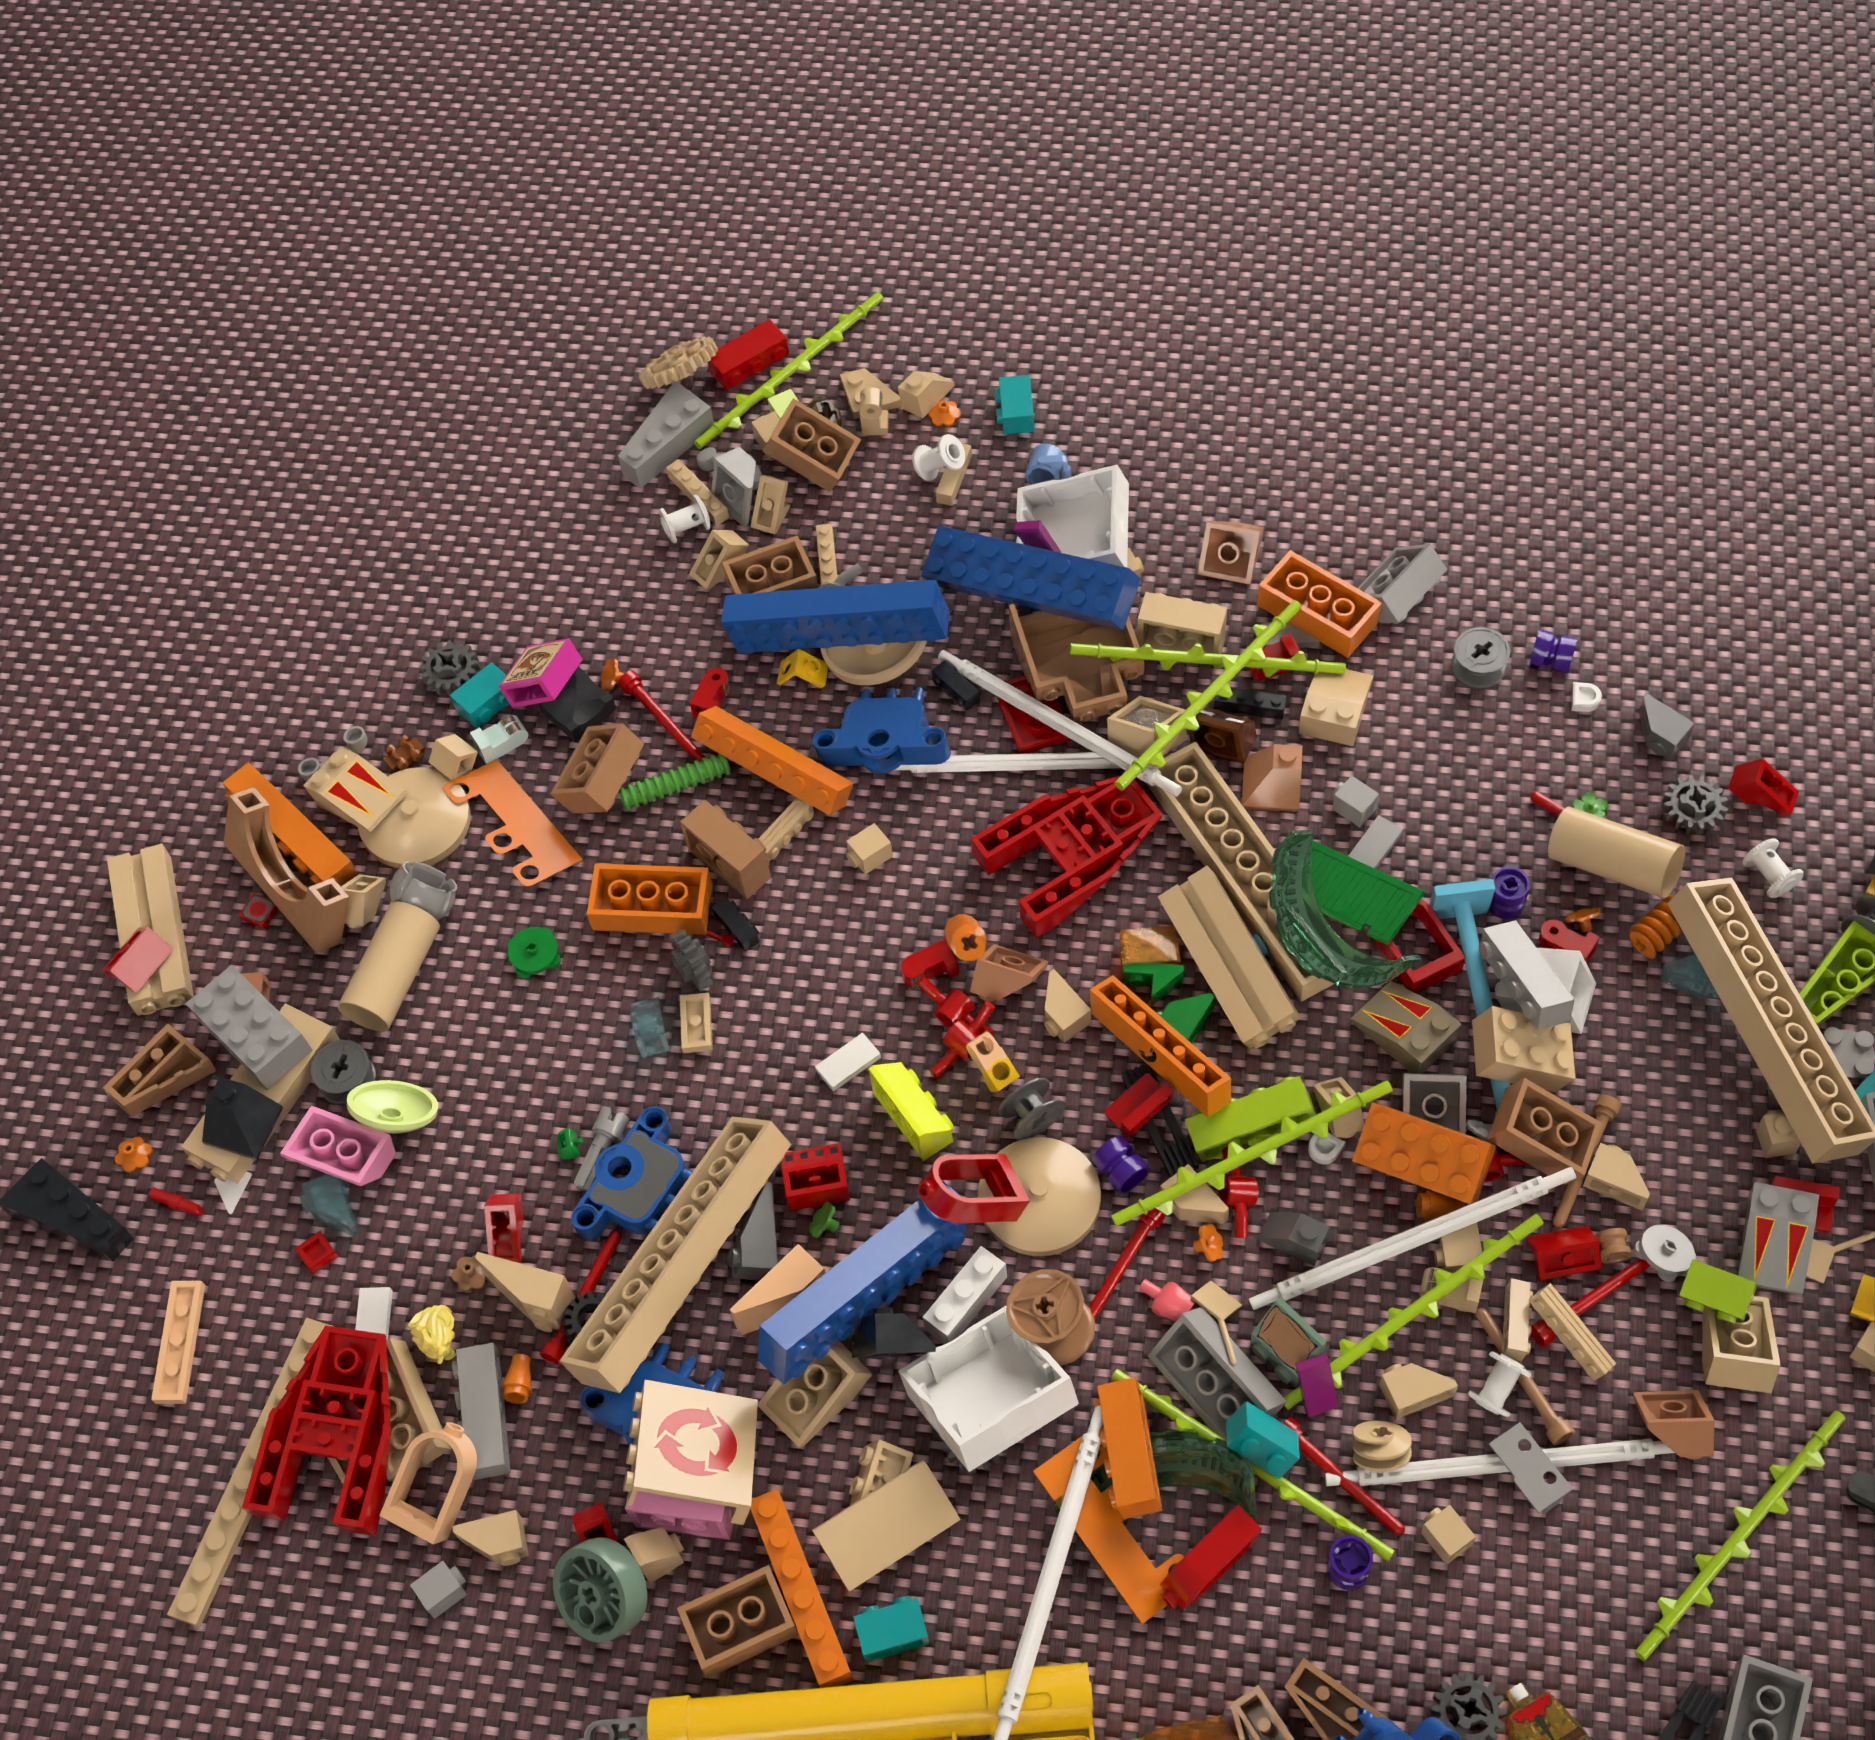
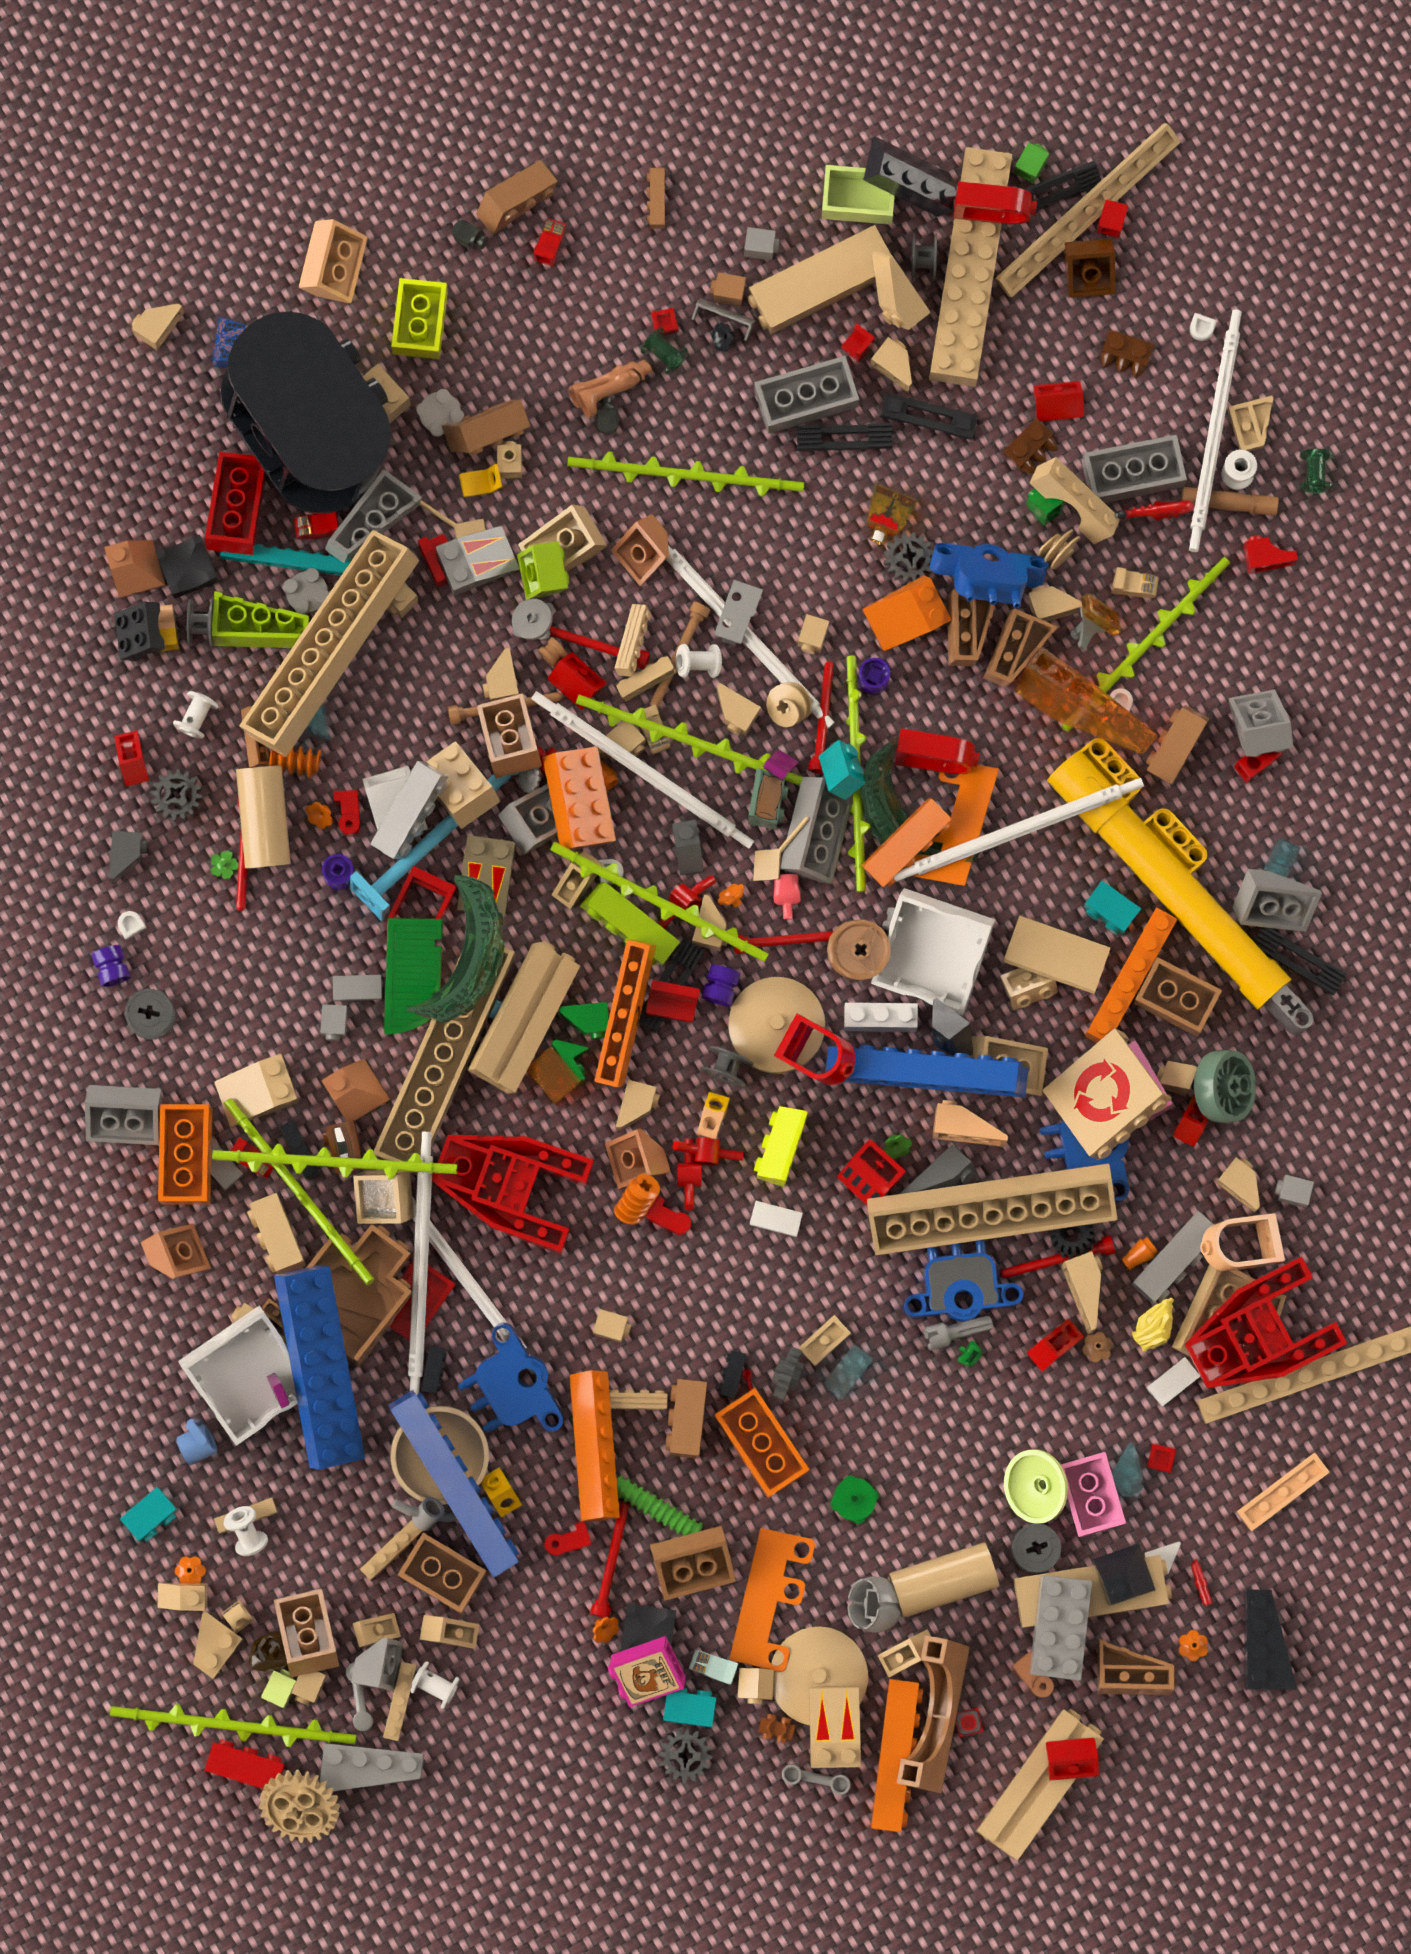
camera: 135 degrees left, 20 degrees up
none -> orange slope [862,575,952,651]

